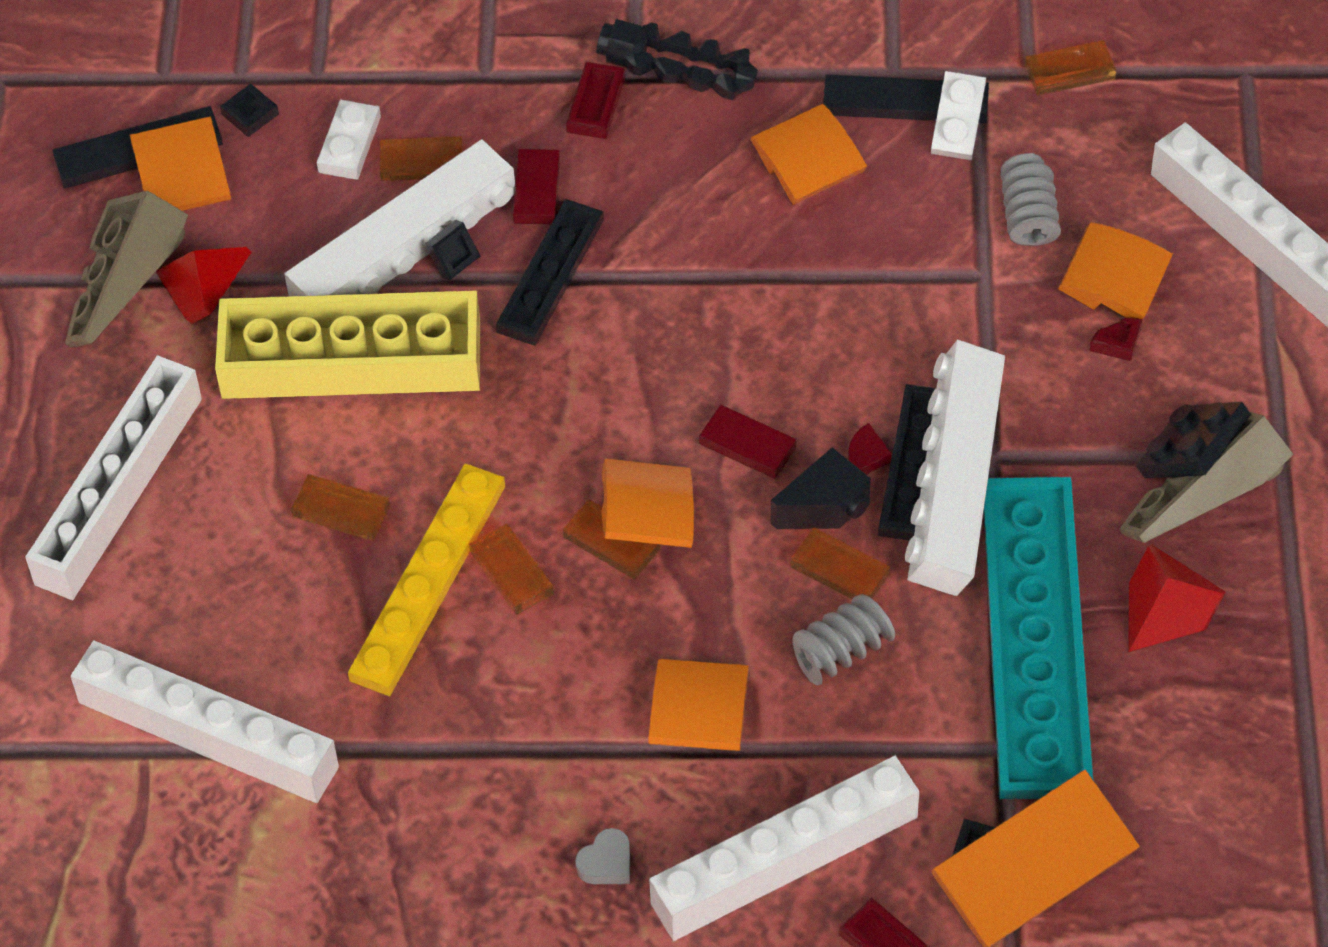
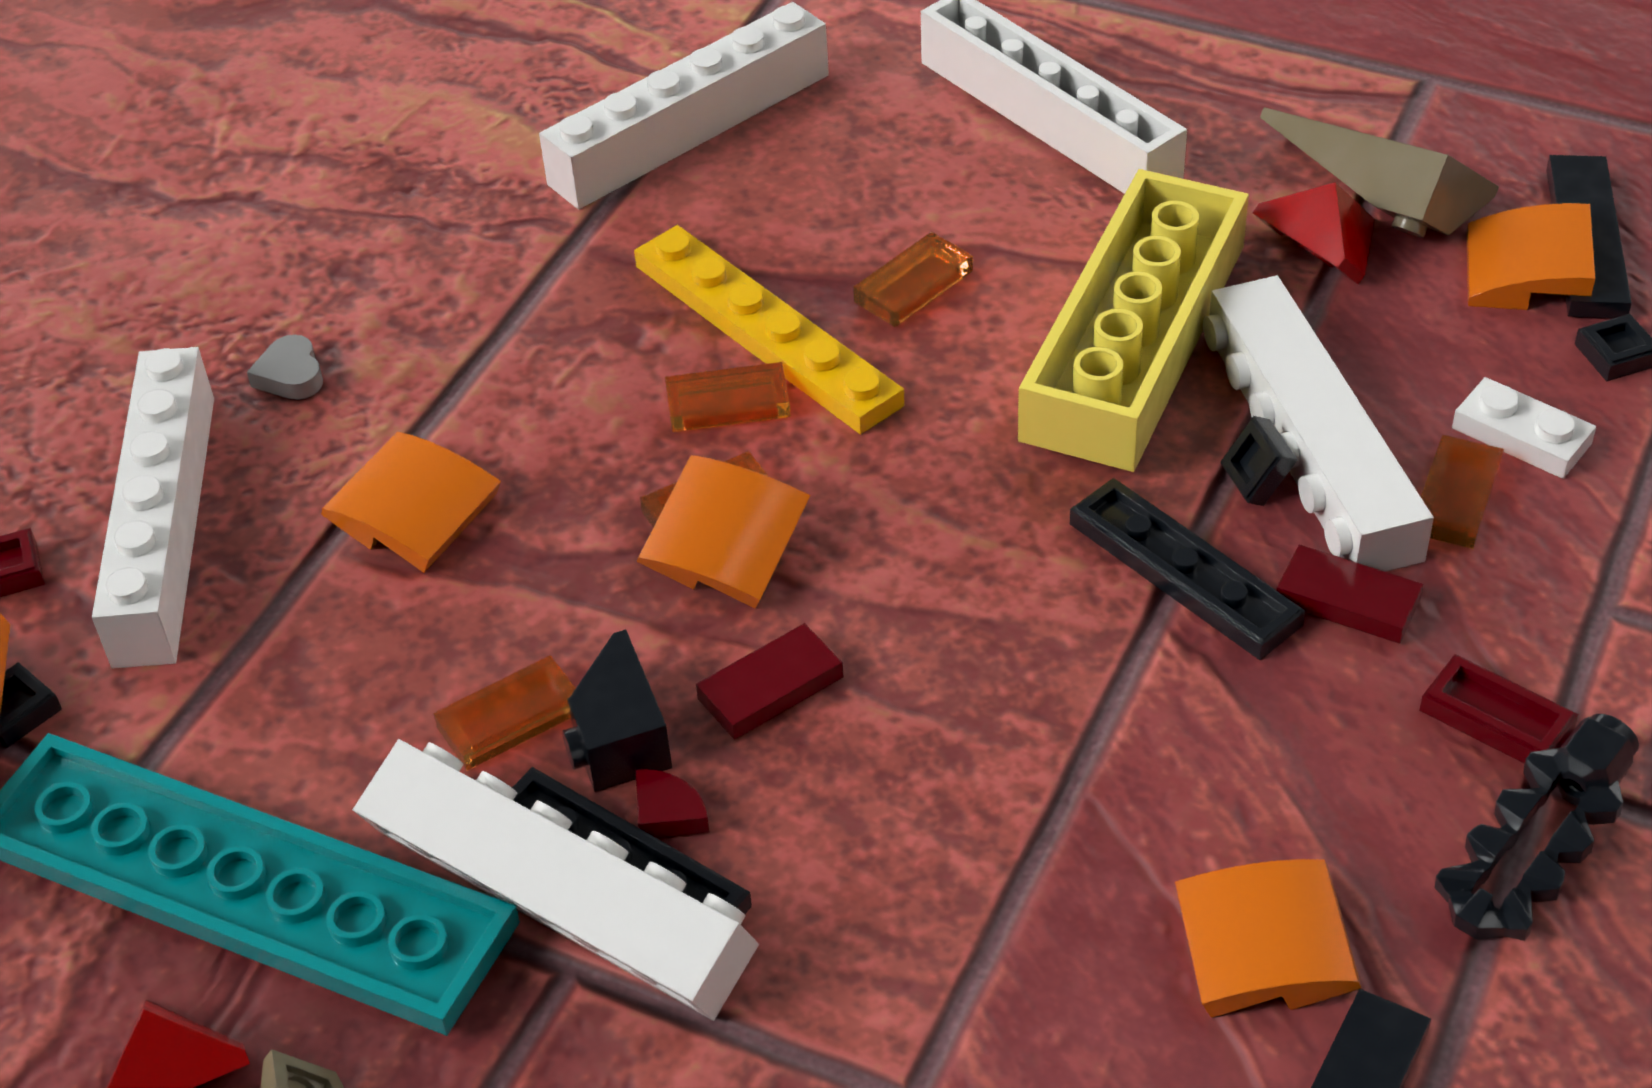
camera: 115 degrees right, 10 degrees down
light grey piece [792,594,895,685] -> none

